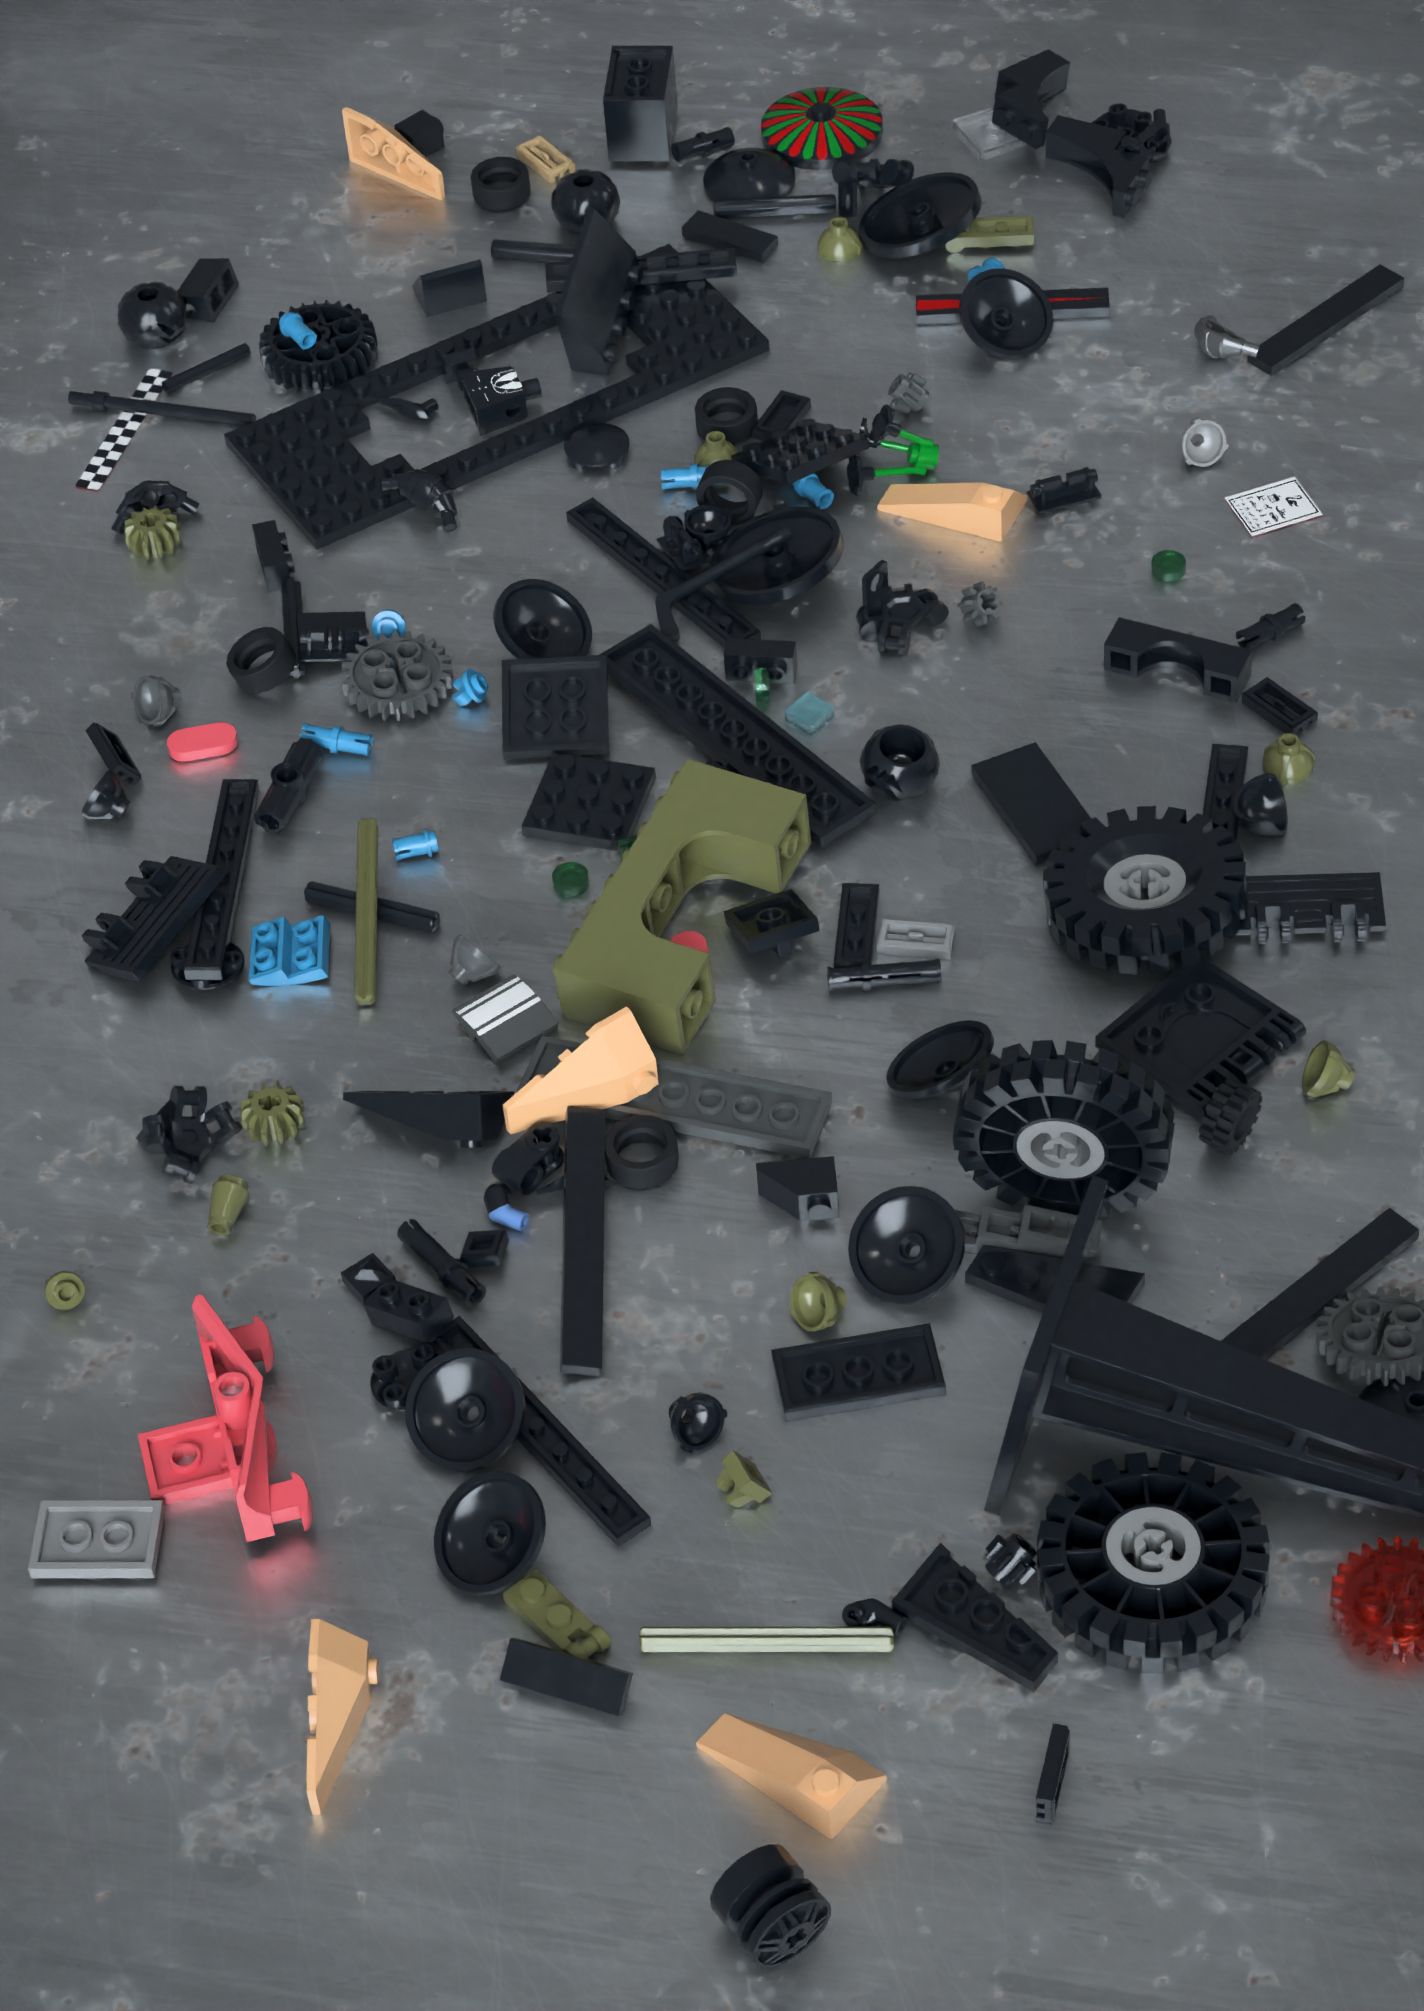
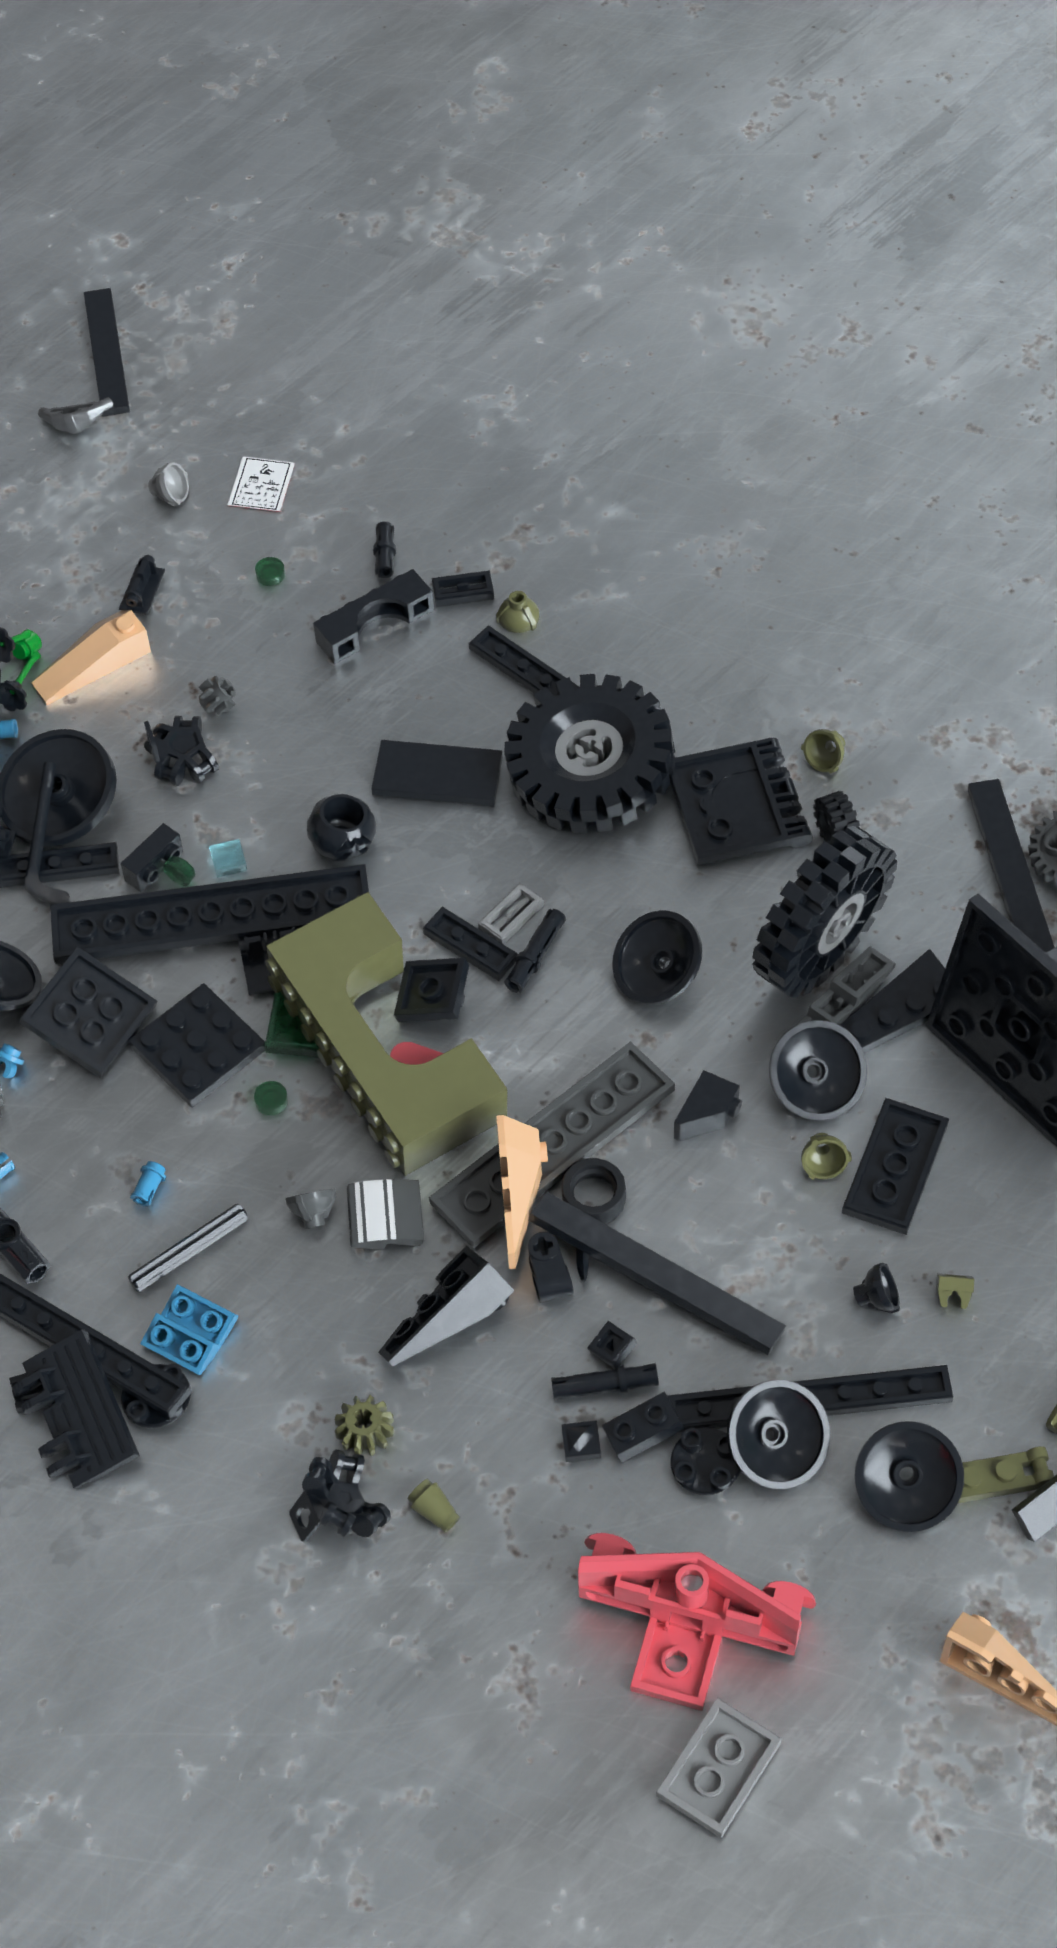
camera: 60 degrees left, 10 degrees up
olive plate [45,1271,85,1310] -> none
olive axle [354,818,379,1006] -> none
arm [483,1183,529,1232] -> none
black helmet [1233,773,1288,836] -> none
black hinge [1236,872,1386,944] -> none

